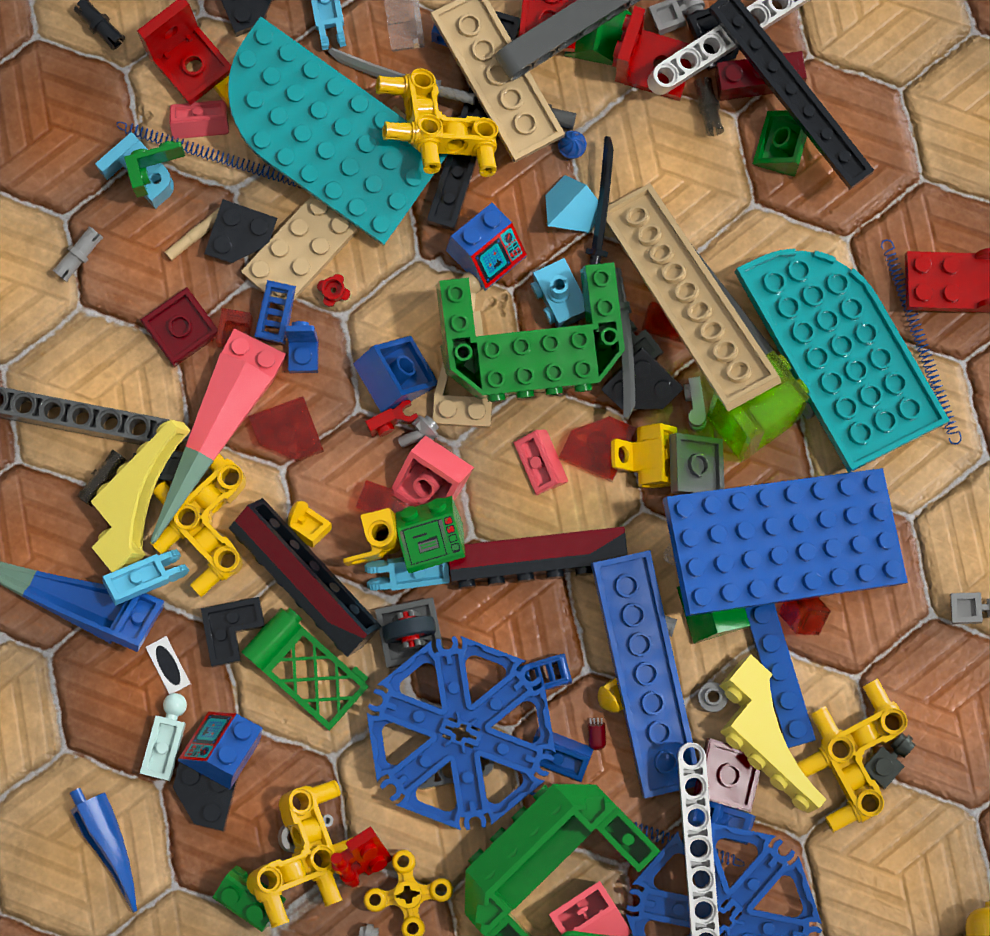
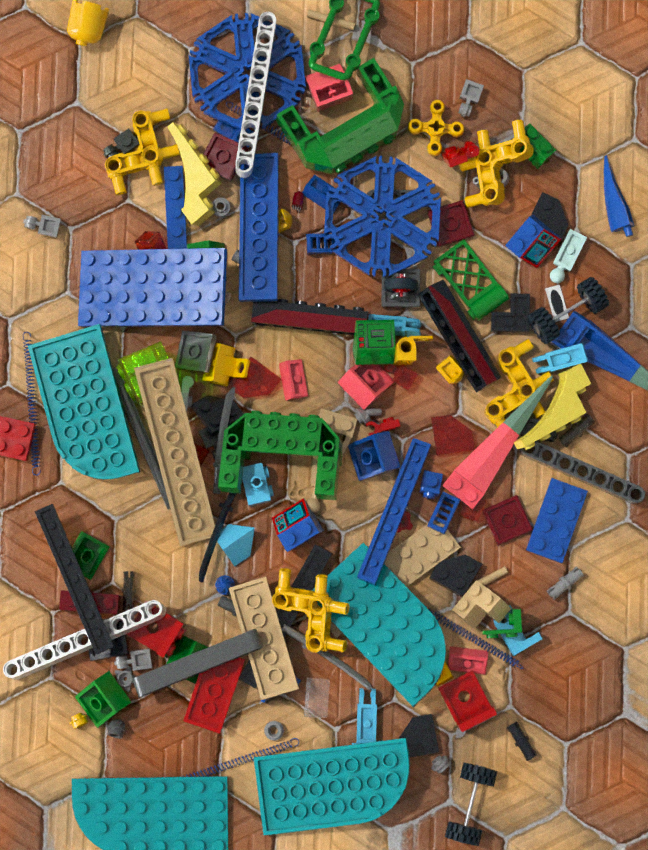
camera: 170 degrees left, 5 degrees up
none -> blue plate [357,438,431,586]
none -> dark red tile [427,200,475,248]
none -> tan brick [452,580,511,629]
none -> blue plate [526,478,588,564]
none -> black axle [528,277,609,344]

